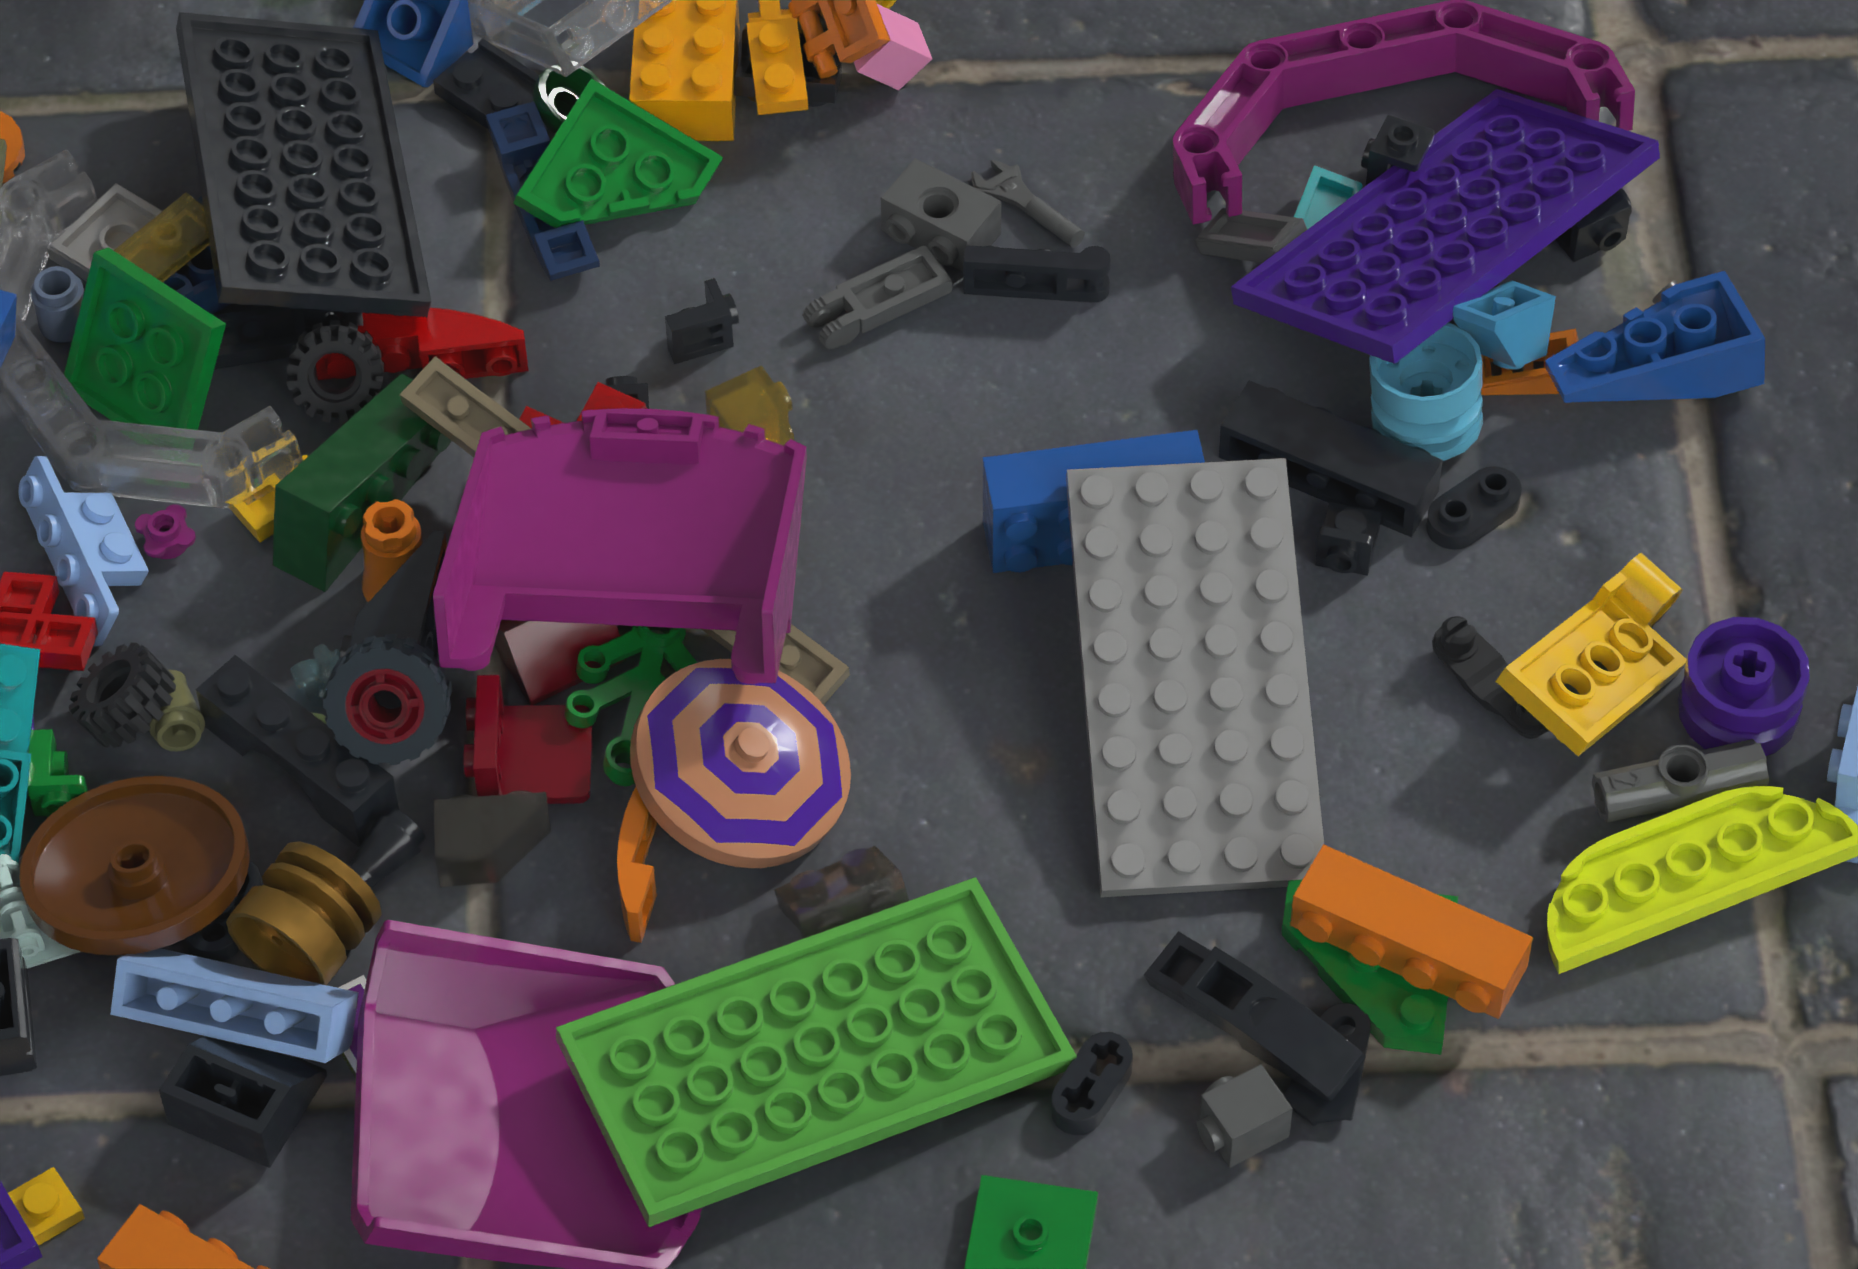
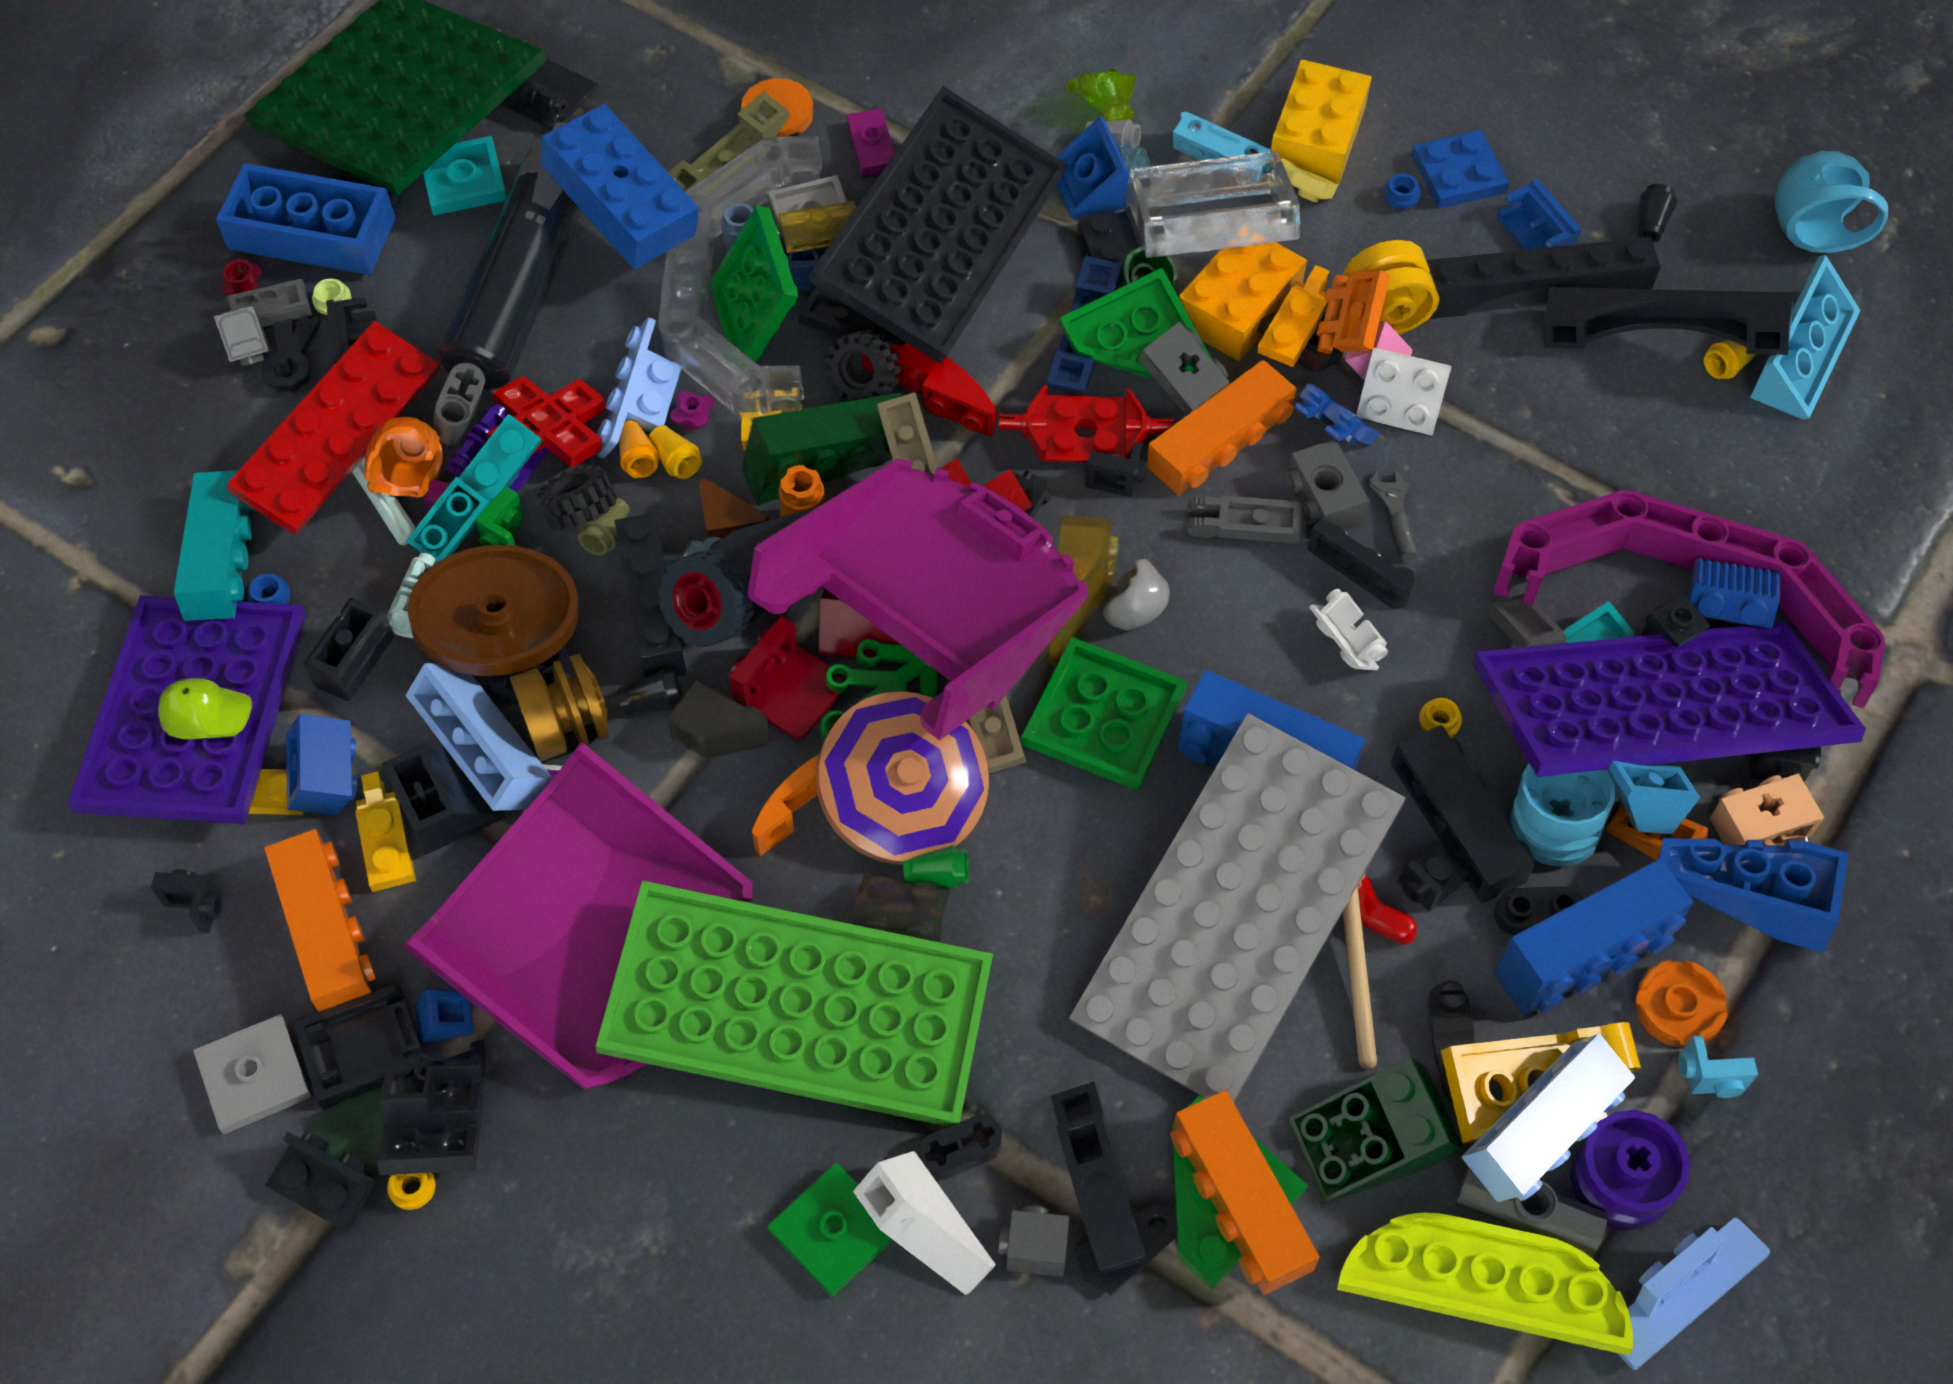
camera: 35 degrees right, 5 degrees up
none -> blue brick [286,714,357,816]
none -> yellow hinge [355,771,416,892]
none -> light orange cone [619,420,659,478]
none -> yellow cone [649,425,702,479]
none -> reddish brown slope [699,478,769,546]
none -> magenta plate [846,108,895,177]
none -> white slope [853,1151,996,1295]
none -> green cone [903,845,969,889]
none -> red plate [999,385,1174,463]
none -> green plate [1021,637,1188,792]
none -> light grey hair [1102,559,1170,630]
none -> dark grey brick [1138,321,1229,417]
none -> orange brick [1147,359,1296,496]
none -> dark green slope [1288,1057,1464,1204]
none -> blue plate [1294,383,1379,446]
none -> white hinge [1309,589,1388,671]
none -> tan piece [1342,873,1377,1070]
none -> white hinge [1356,347,1452,436]
none -> red arm [1358,876,1417,945]
none -> yellow plate [1419,698,1462,737]
none -> brick [1462,1033,1635,1202]
none -> blue brick [1494,859,1693,1017]
none -> orange tile [1634,960,1728,1049]
none -> medium azure bracket [1679,1035,1758,1098]
none -> blue brick [1688,557,1780,629]
none -> light nougat brick [1710,774,1825,846]

